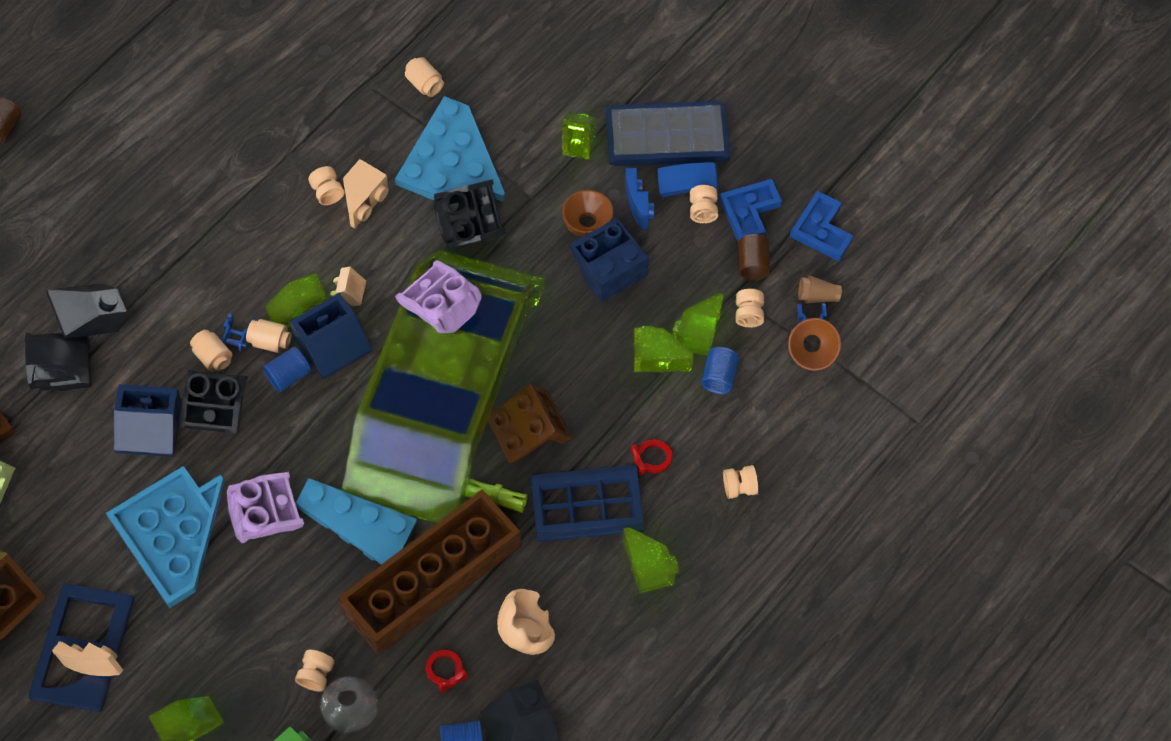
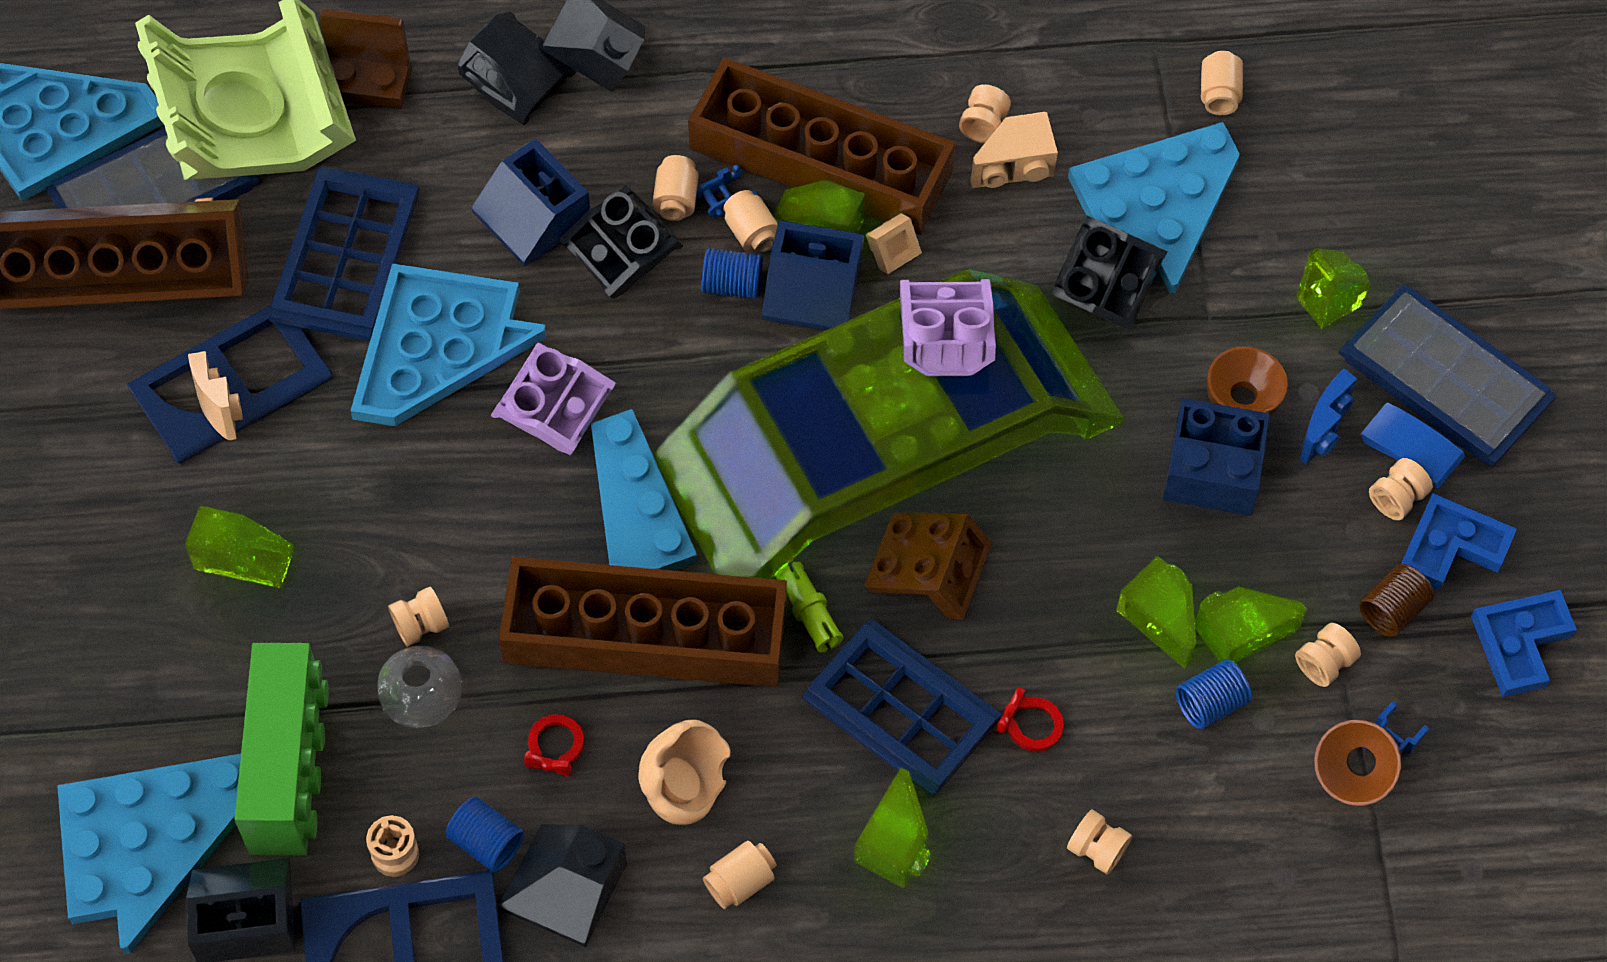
camera: 45 degrees right, 0 degrees up
medium nougat cone [798,275,842,304] -> none
none -> dark blue piece [269,166,419,342]
none -> reddish brown brick [688,57,956,235]
none -> light nougat brick [703,840,777,909]

